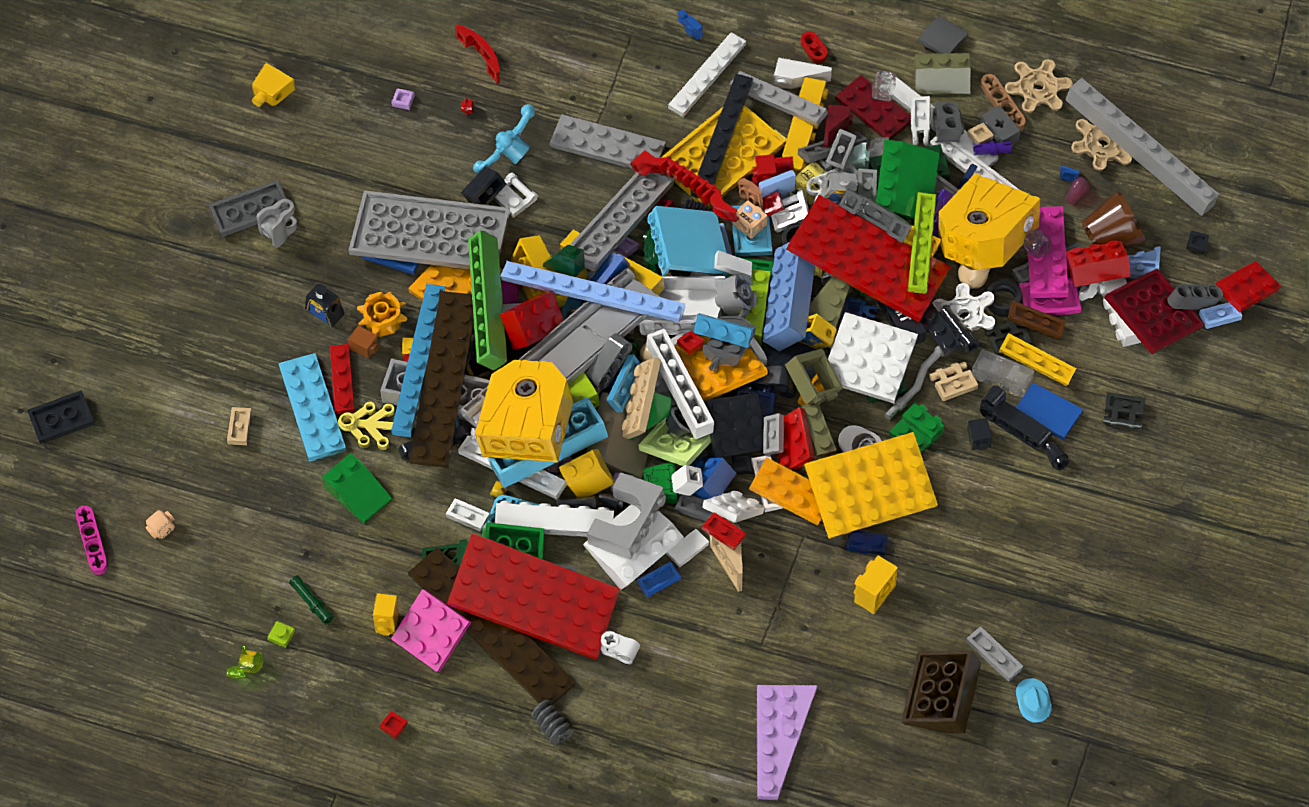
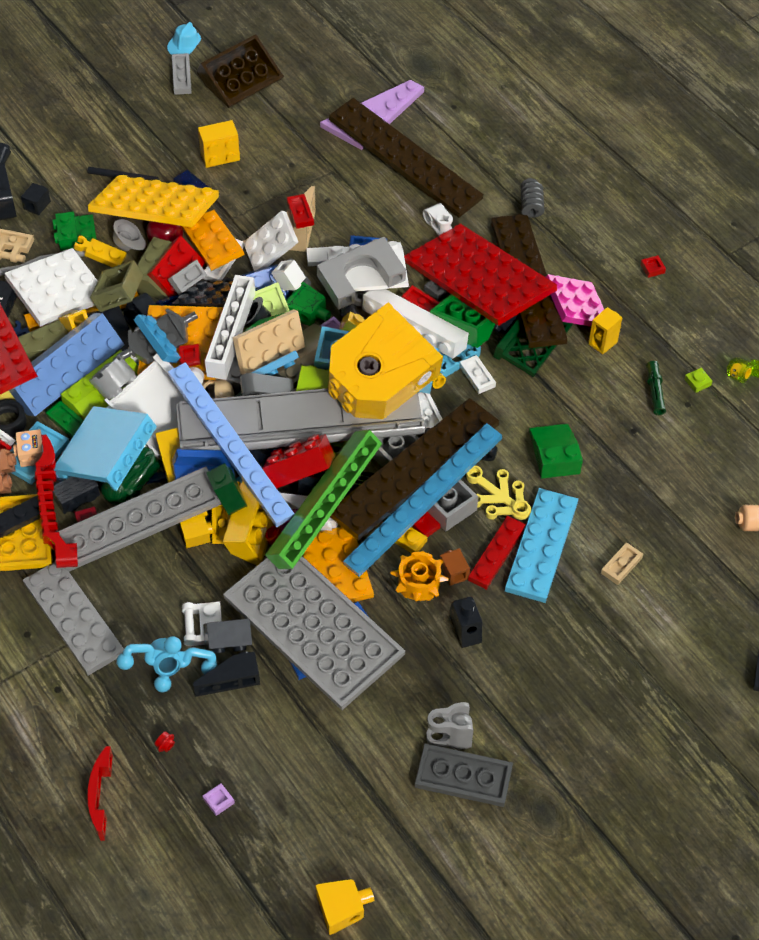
camera: 145 degrees left, 5 degrees down
white tile [714,250,752,279] -> none
none -> yellow plate [74,236,127,270]
none -> black bar [87,167,159,181]
none -> black slope [193,651,260,697]
none -> dark brown plate [329,97,484,218]
none -> red plate [402,285,440,312]

